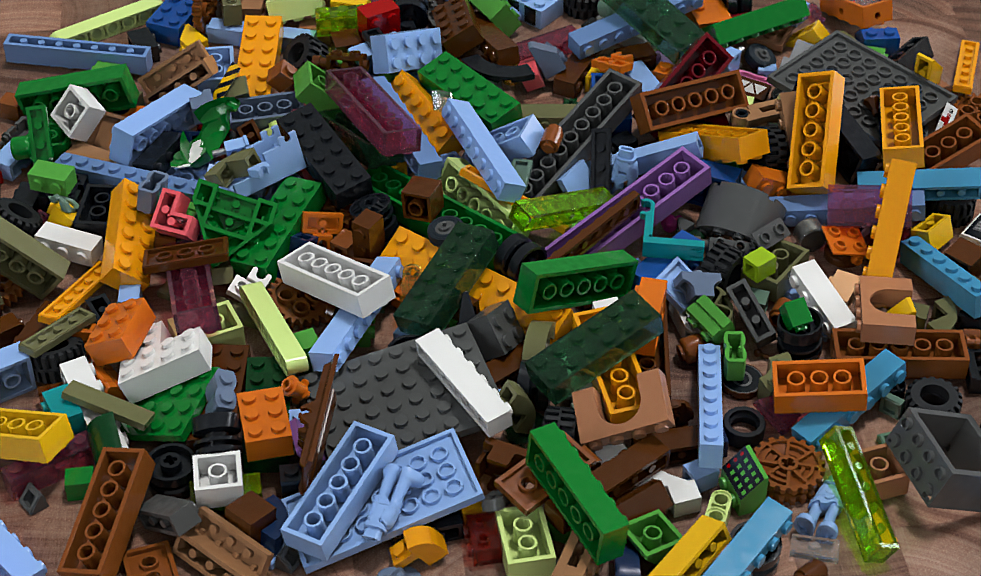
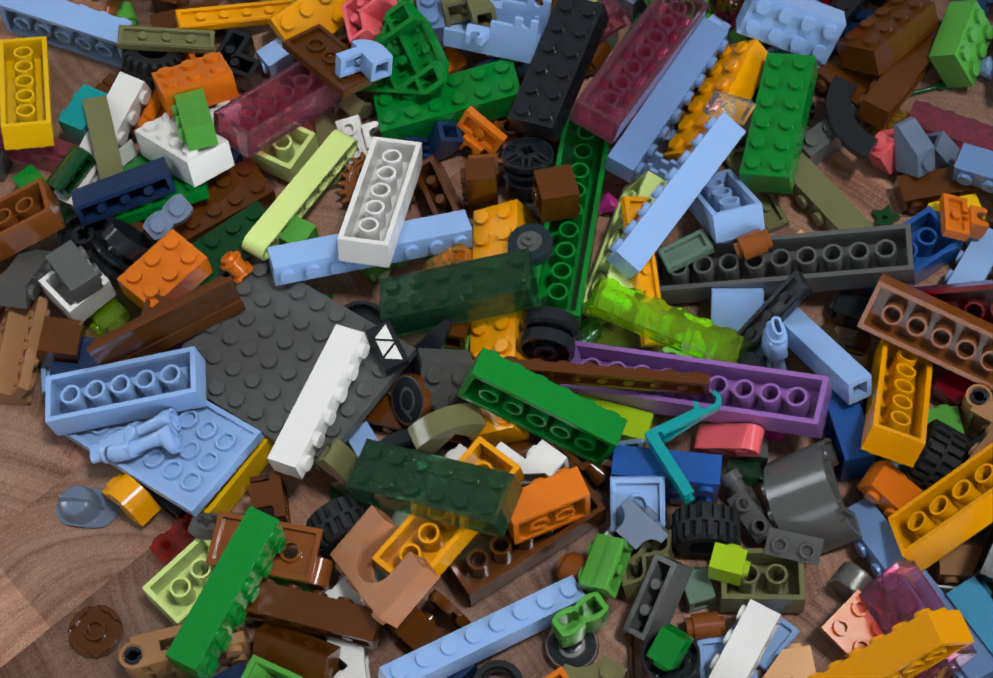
camera: 60 degrees right, 20 degrees up
none -> dark grey brick [45,240,104,304]
none -> dark blue brick [71,157,177,226]
none -> bright green brick [172,88,219,152]
none -> light blue brick [335,39,393,82]
none -> black tile [365,320,410,375]
none -> tile [391,374,431,426]
none -> coral beam [693,423,765,457]

